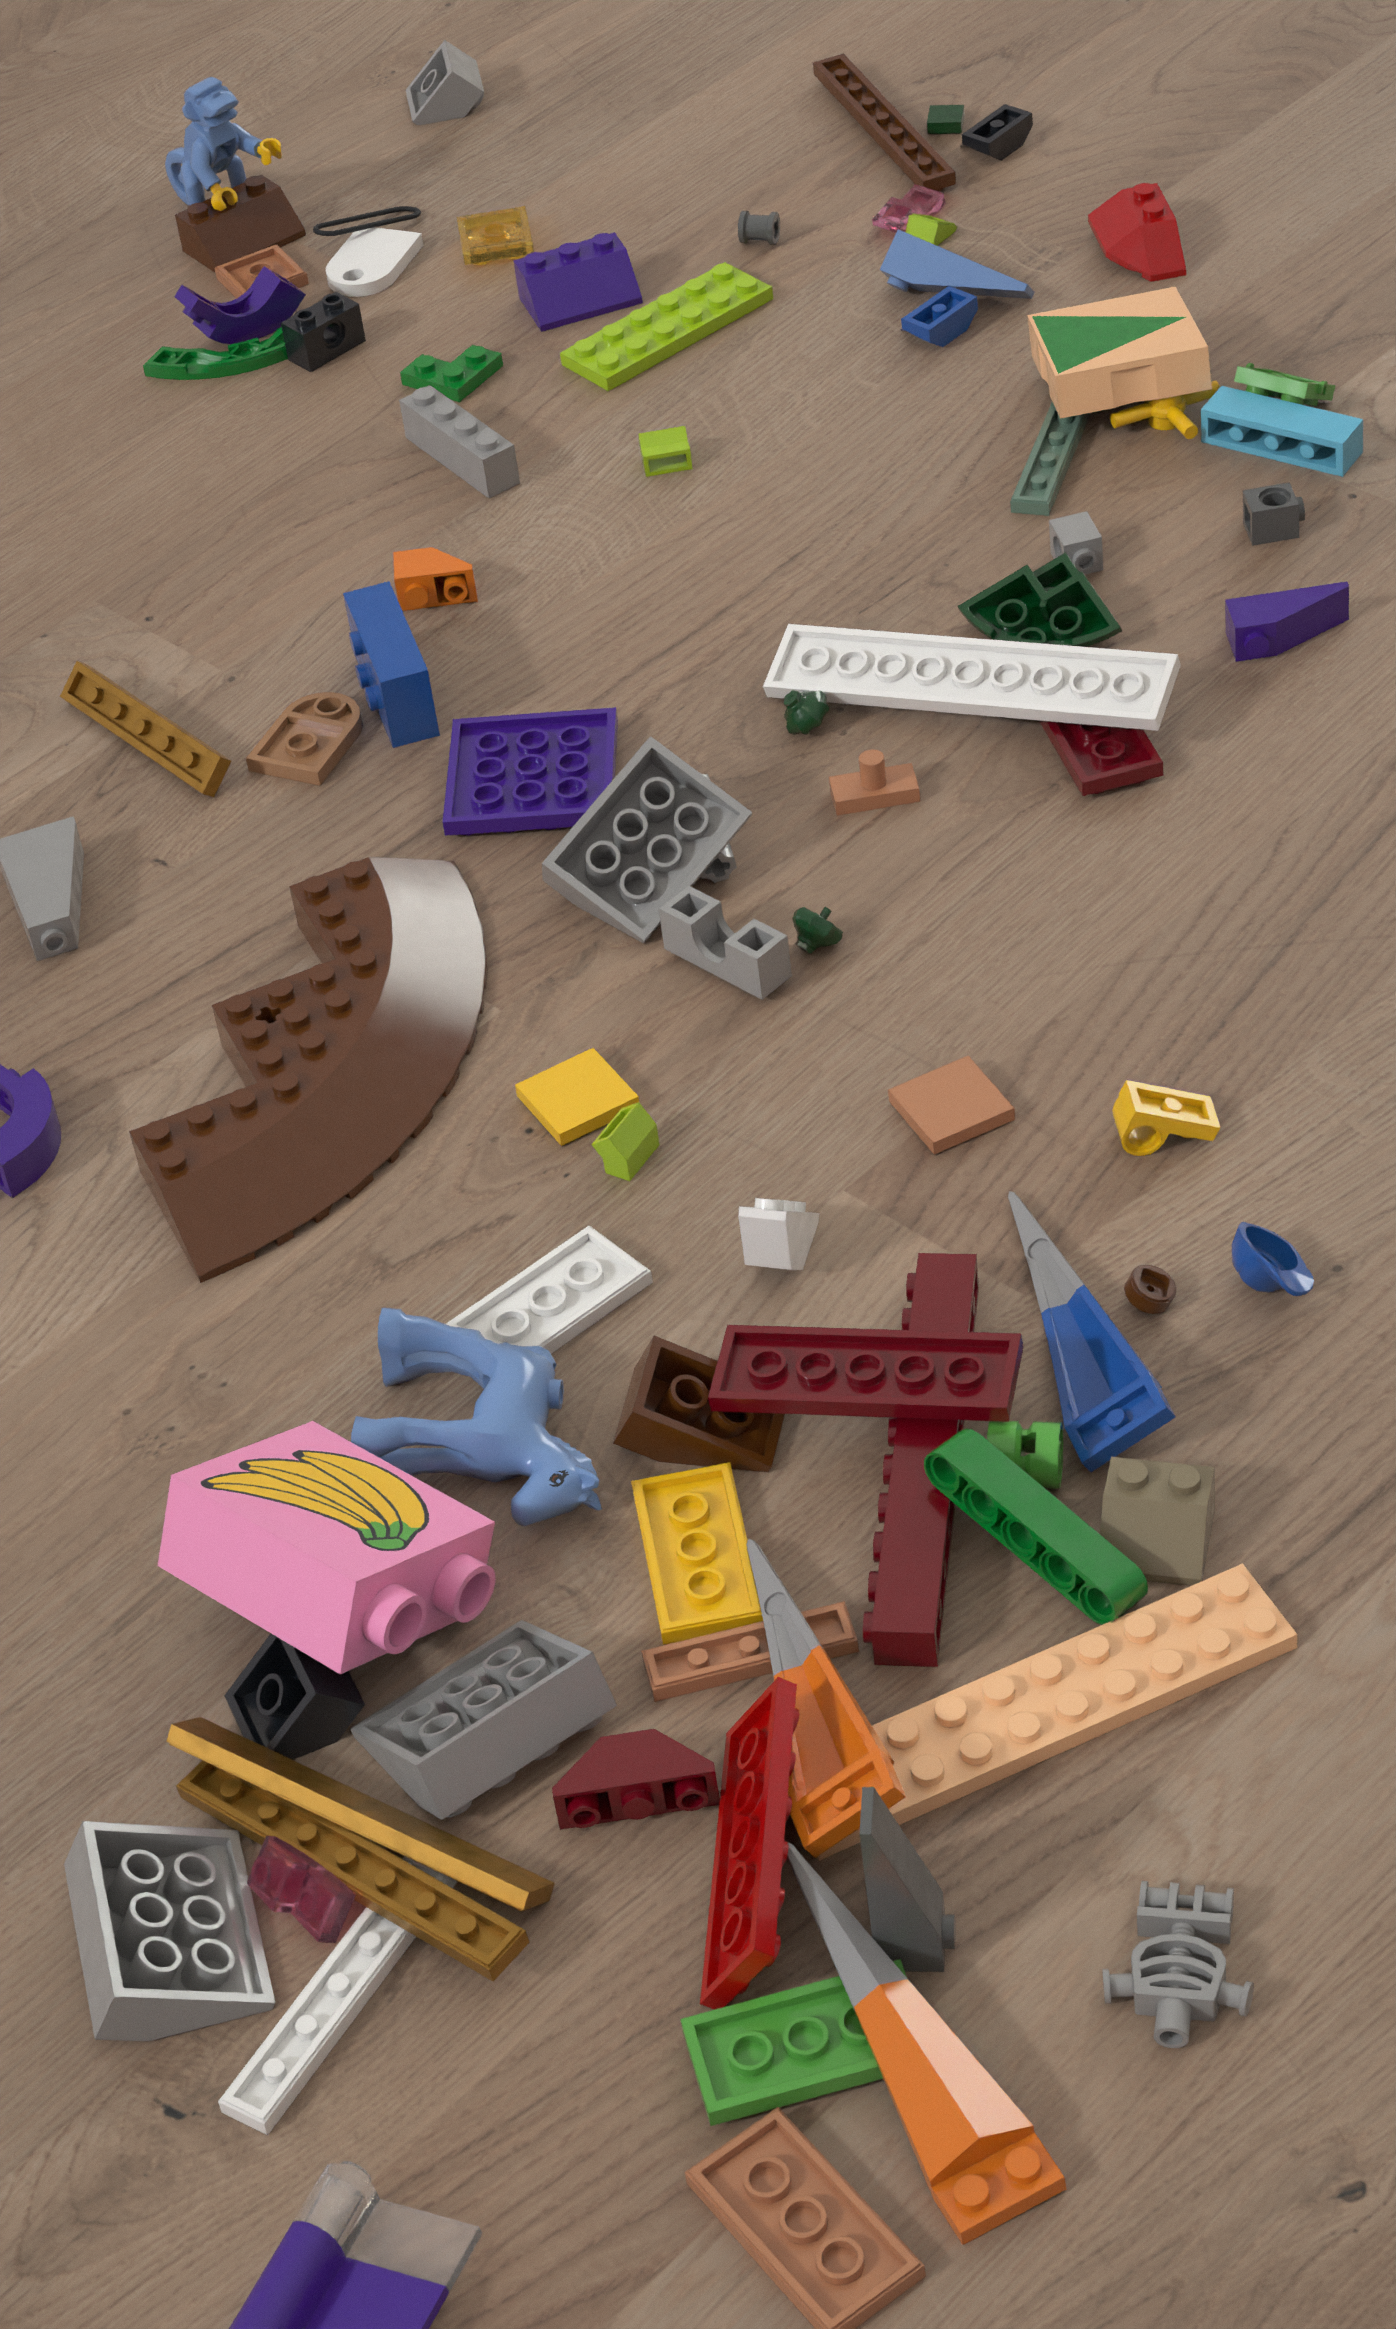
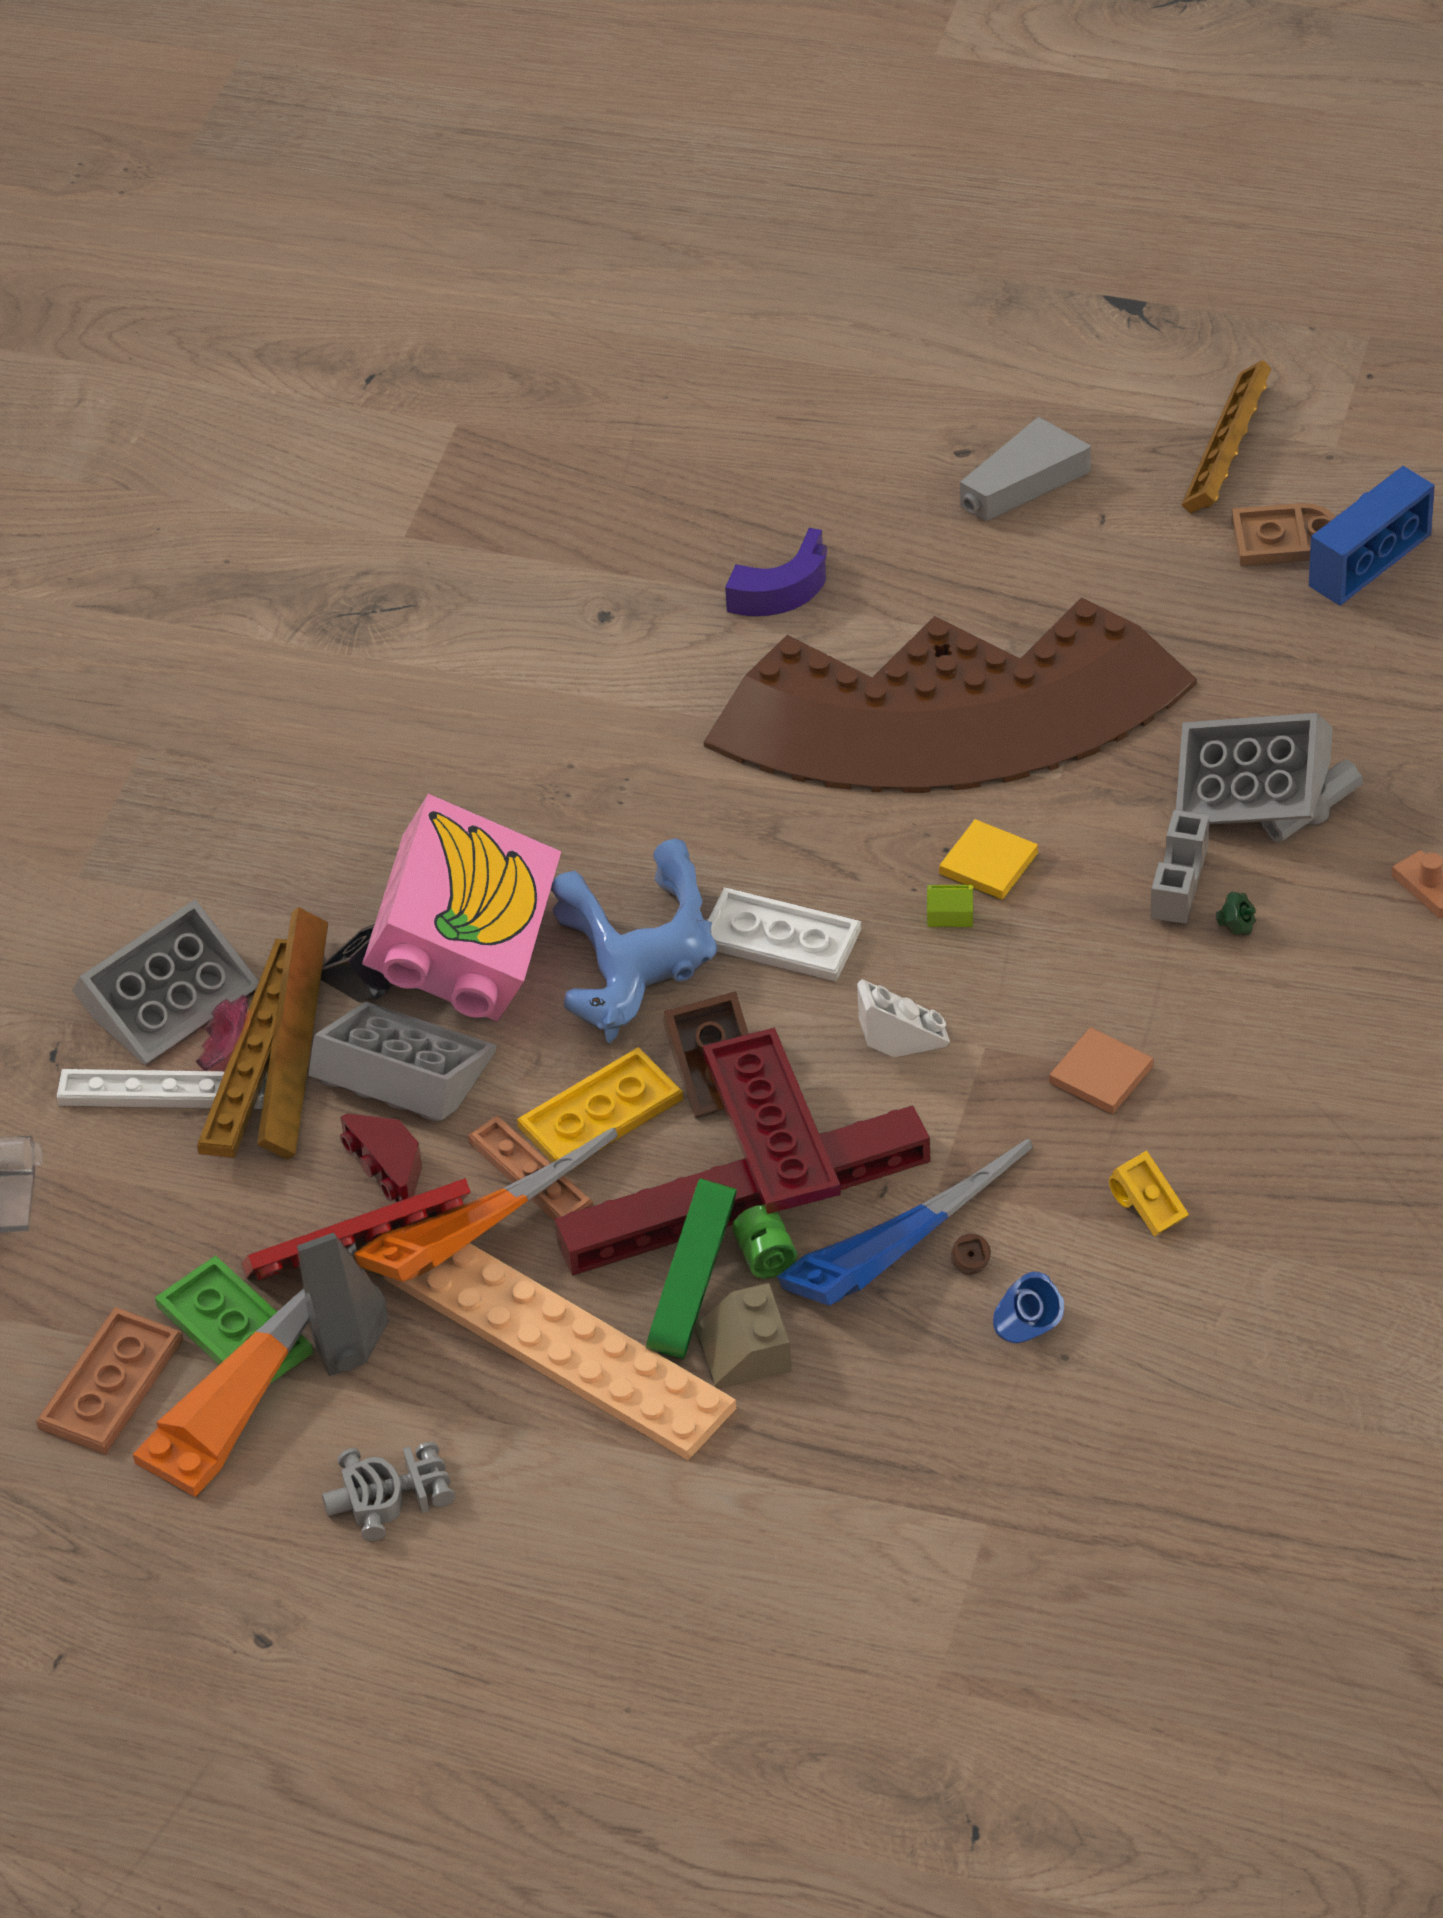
camera: 60 degrees right, 5 degrees up
dark purple plate [442,707,618,836] -> none

